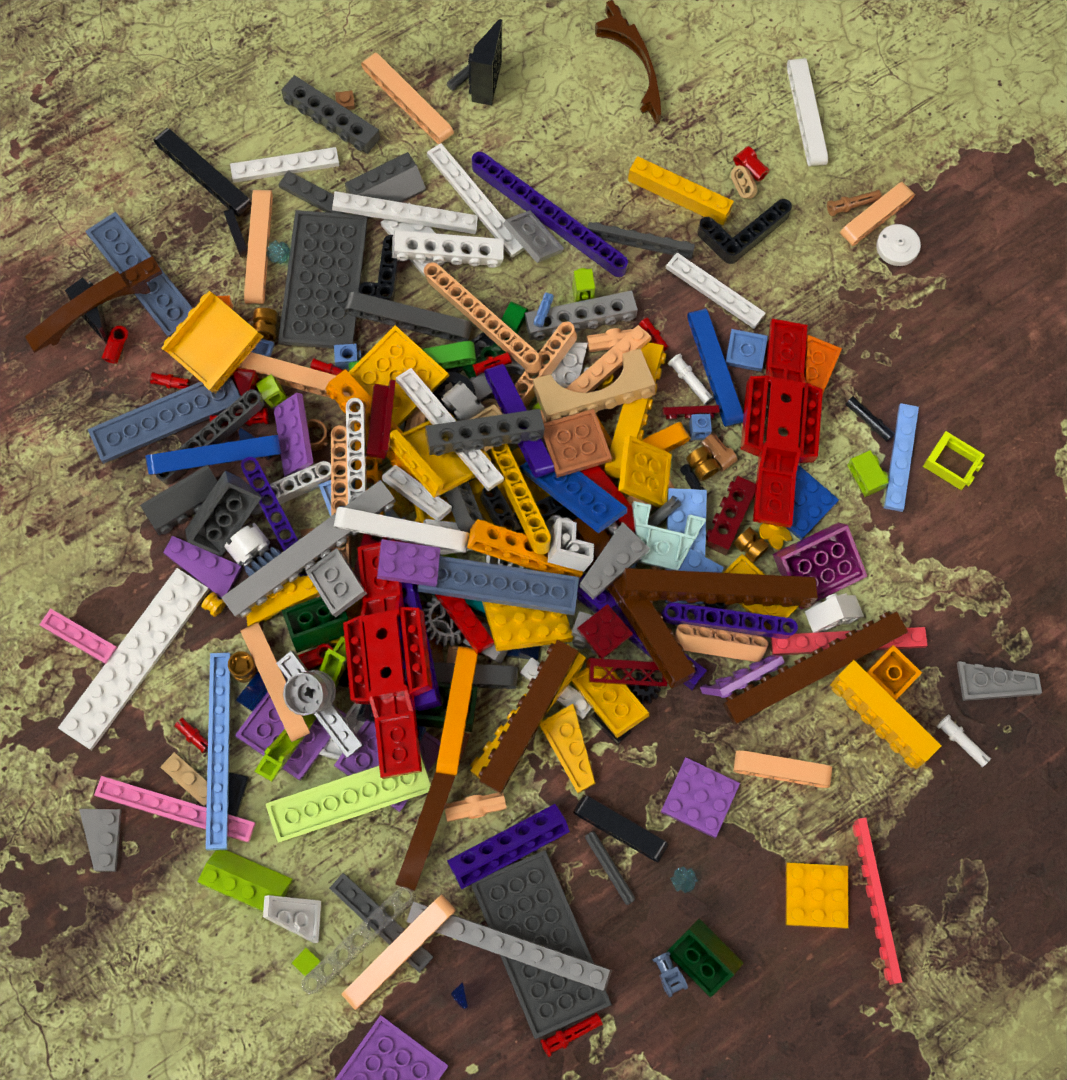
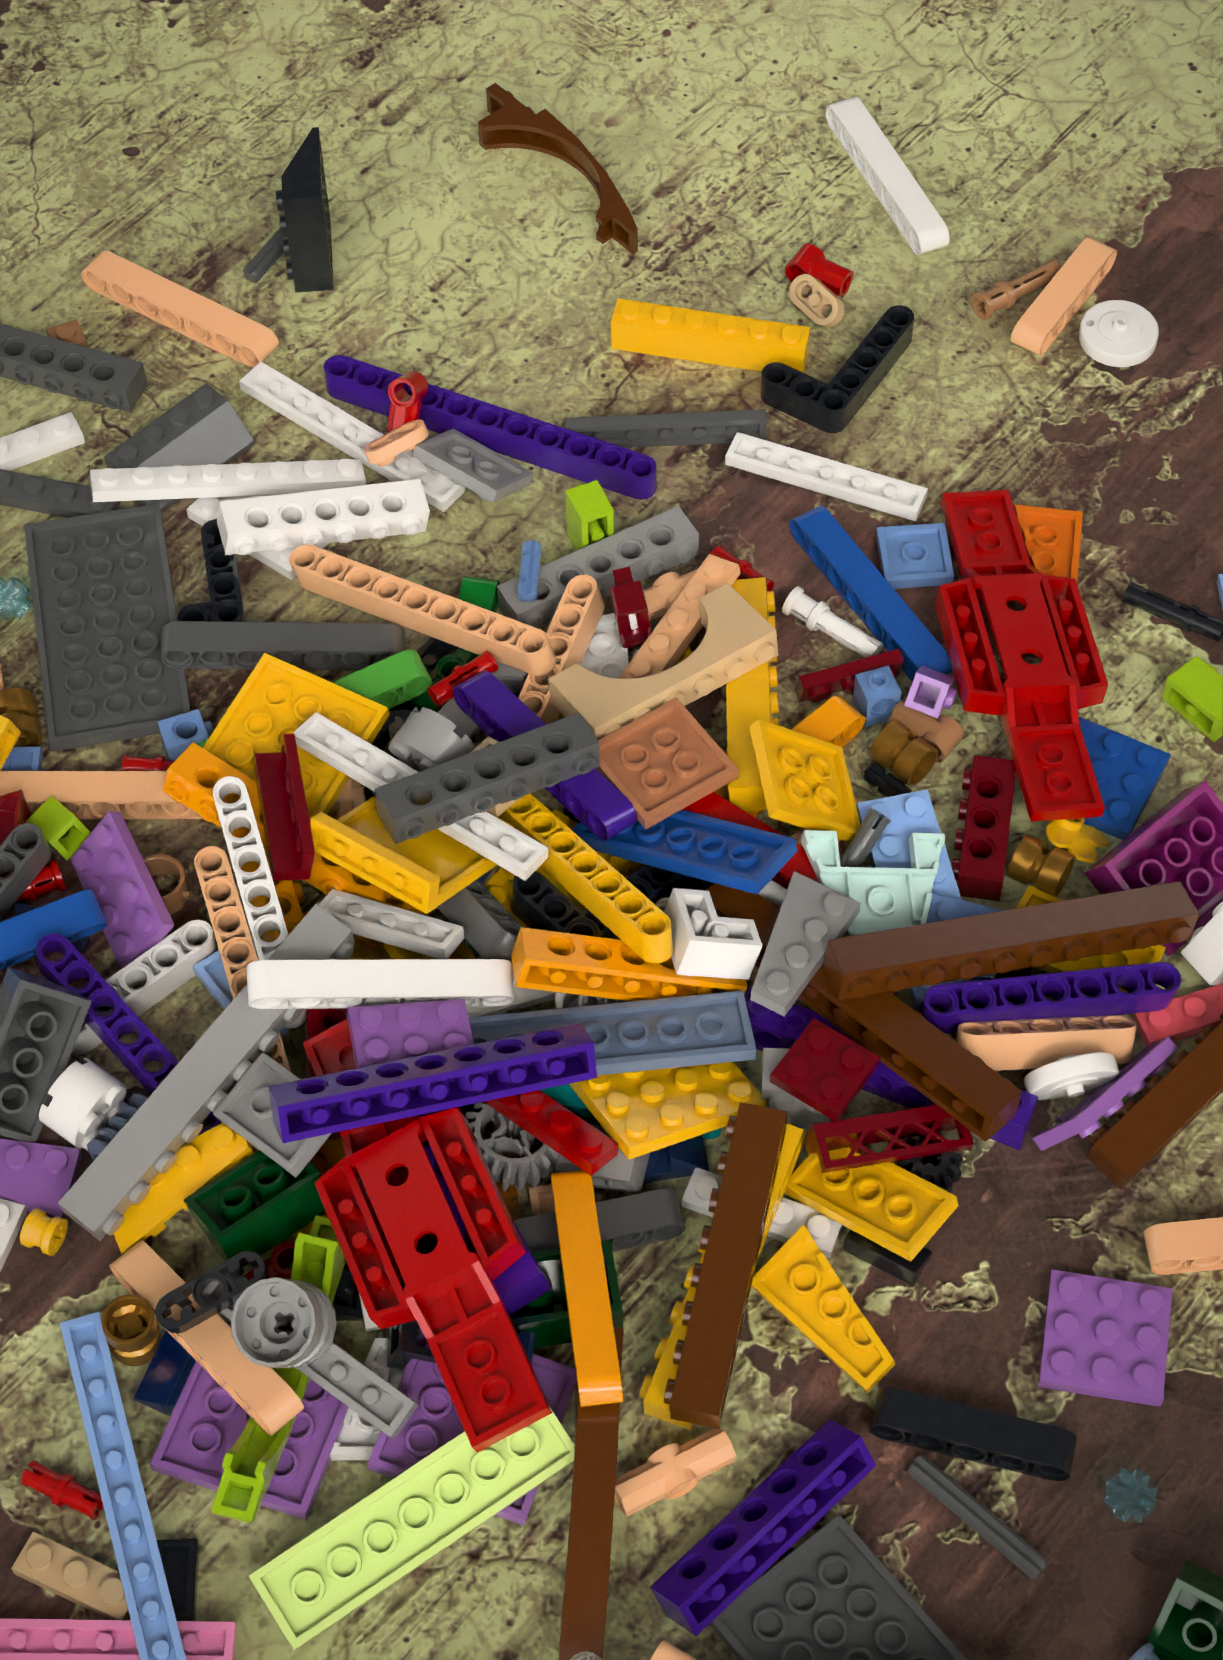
camera: 10 degrees left, 15 degrees down
none -> black beam [155,1251,269,1334]
none -> dark purple brick [268,1023,597,1143]
none -> light nougat plate [363,420,429,466]
none -> red piece [387,371,428,433]
none -> dark red piece [610,566,652,649]
none -> medium lavender brick [904,666,958,718]
none -> white wheel [1024,1052,1119,1100]

